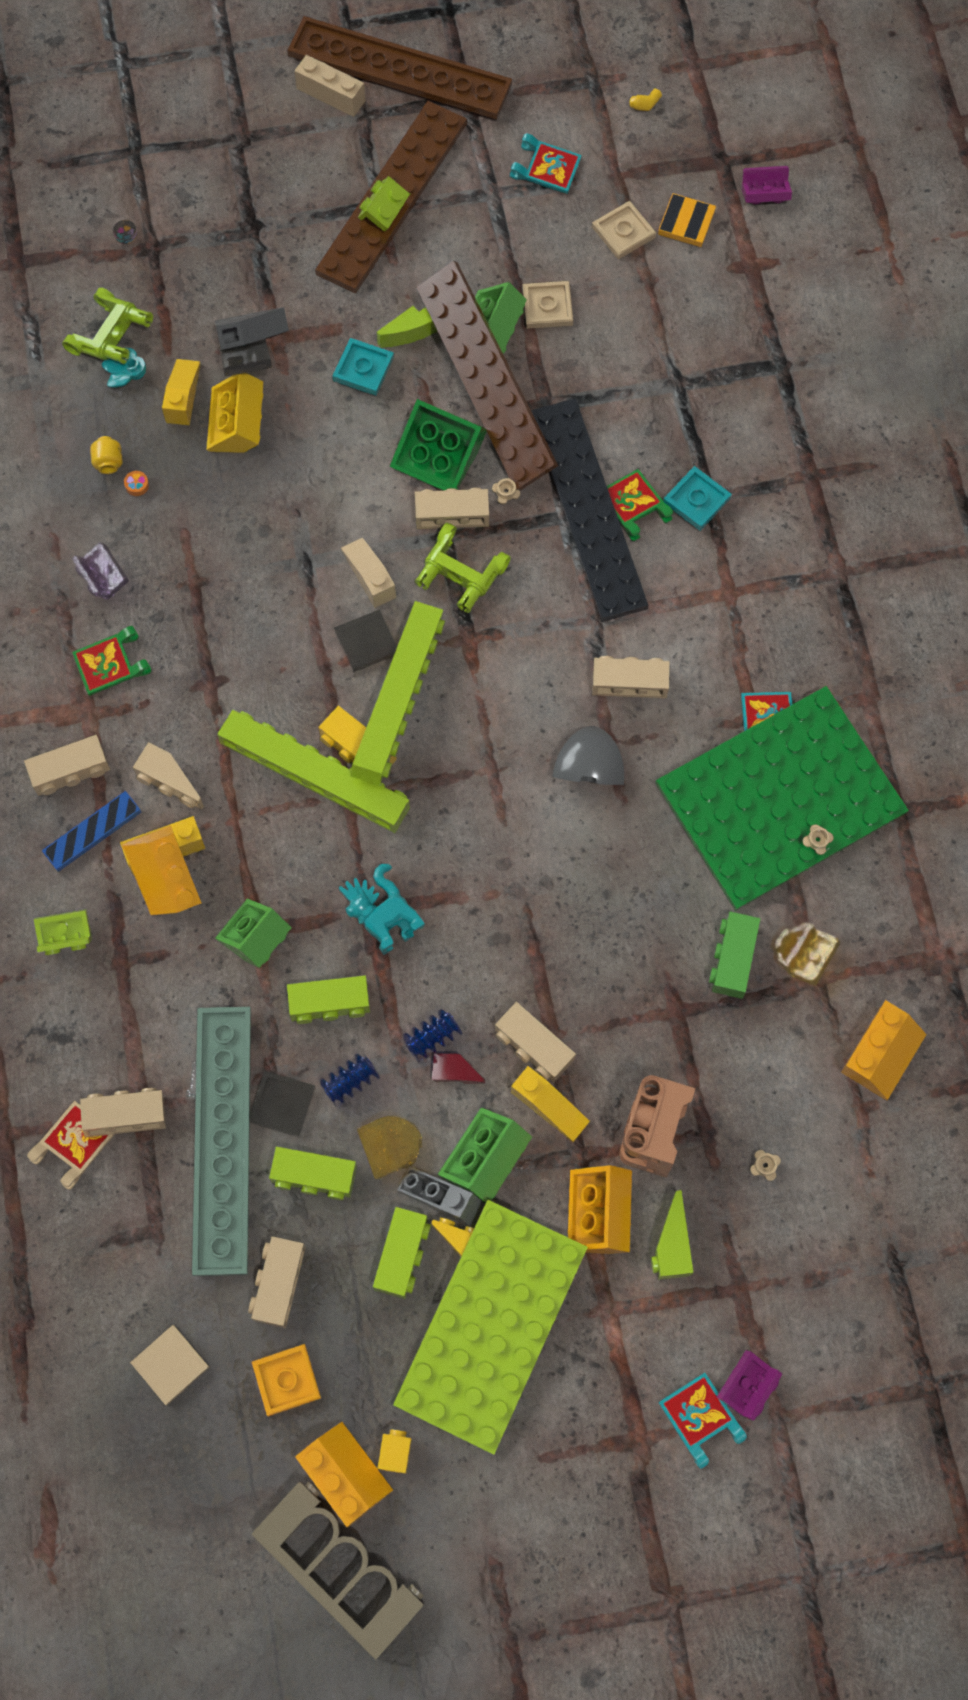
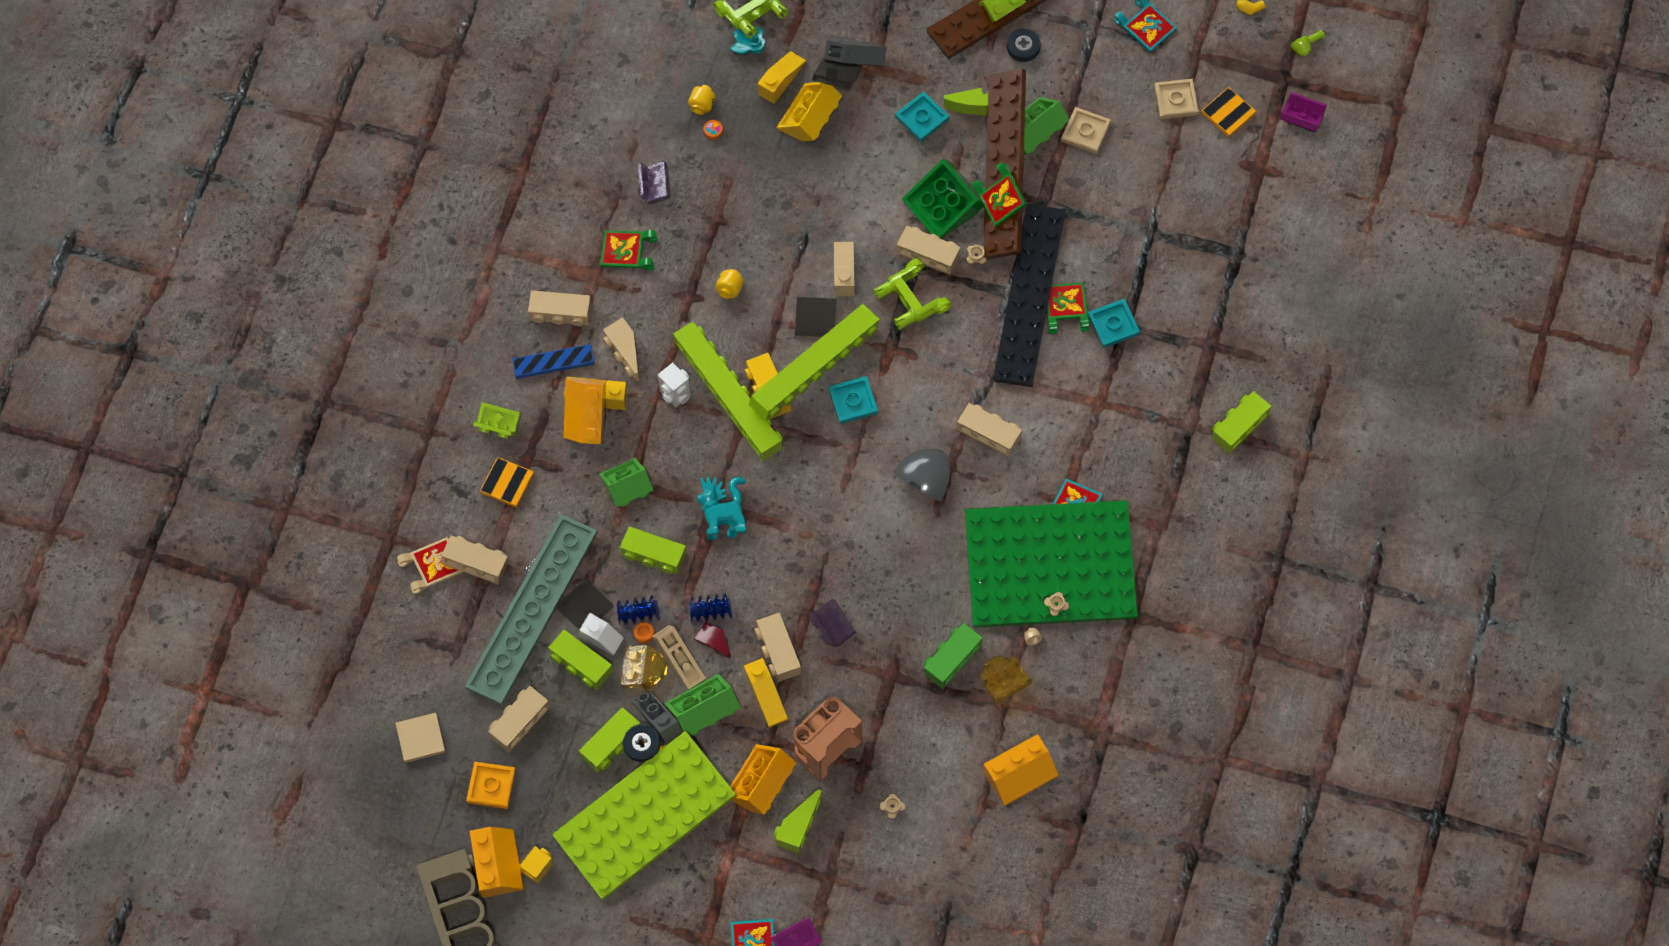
camera: 30 degrees right, 5 degrees down
none -> tile [480,457,534,508]
none -> white slope [578,613,624,656]
none -> black bush [623,724,660,762]
none -> orange tile [634,622,655,644]
none -> tan slope [651,625,706,690]
none -> white brick [658,363,691,408]
none -> yellow head [715,269,744,299]
none -> clear purple bracket [809,599,857,647]
none -> teal plate [828,376,878,424]
none -> flag [972,162,1027,227]
none -> black bush [1006,28,1041,62]
none -> tan hinge [1024,628,1042,646]
none -> lime brick [1212,391,1272,454]
none -> lime bar [1290,30,1325,57]

